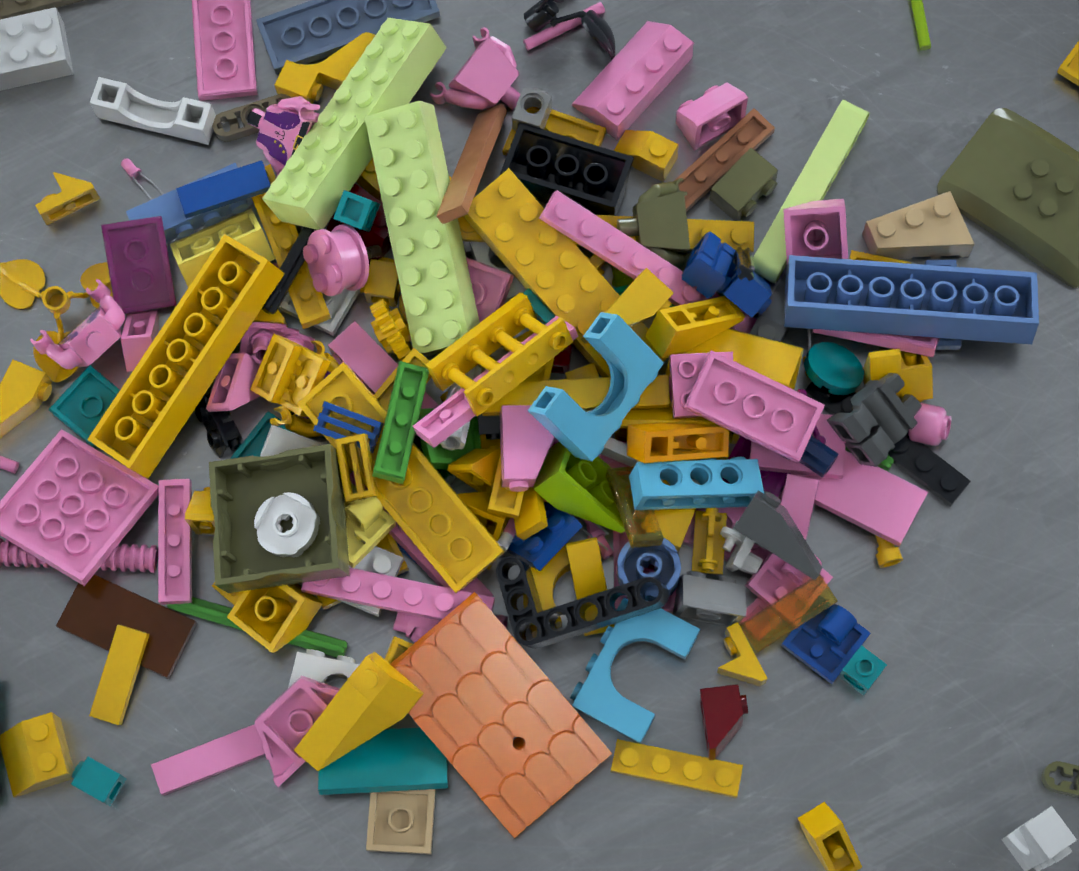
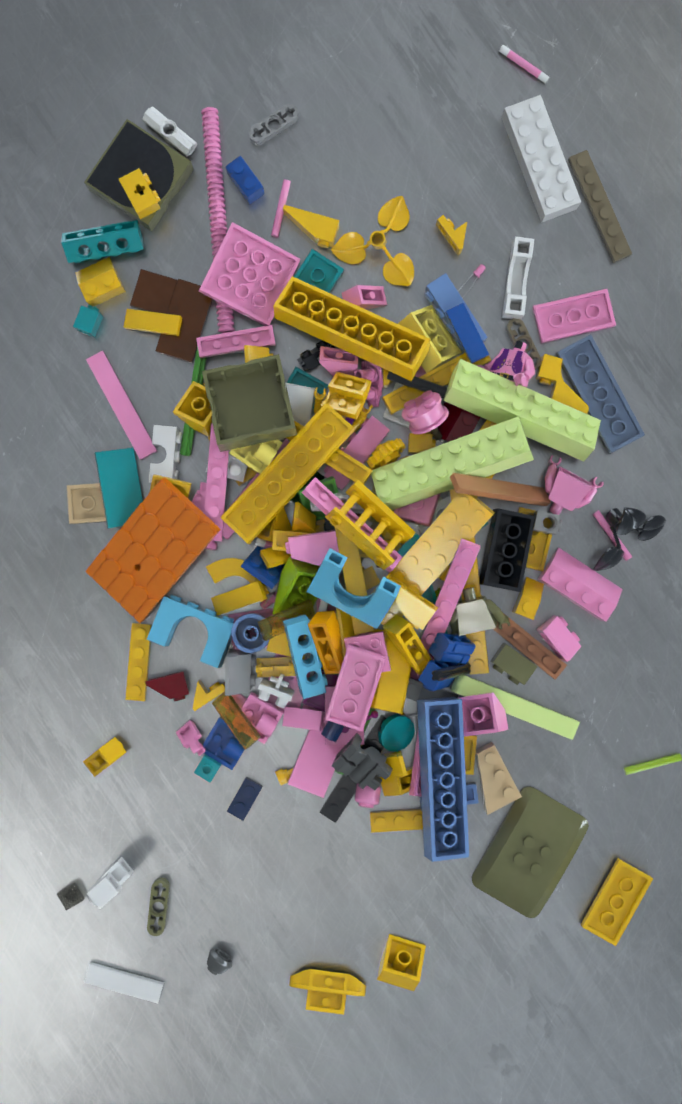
camera: 80 degrees right, 15 degrees up
bright pink torso [30,279,125,369] -> none
magenta tile [101,216,177,314] -> none
white plate [254,492,320,558] -> none
bright pink wing [255,676,340,787] -> none
yellow wedge [294,652,424,771] -> none
blue tile [313,401,384,453] -> none
teal brick [333,190,380,232] -> none
yellow tile [334,433,378,502] -> none
bright green tile [372,361,429,484] -> none
black beam [496,556,669,649] -> none
dark grey slope [734,490,822,581] -> none
none -> reddish brown tile [130,269,178,314]
none -> bright pink plate [176,720,206,756]
none -> dark blue plate [227,777,263,821]
none -> yellow plate [370,809,423,833]

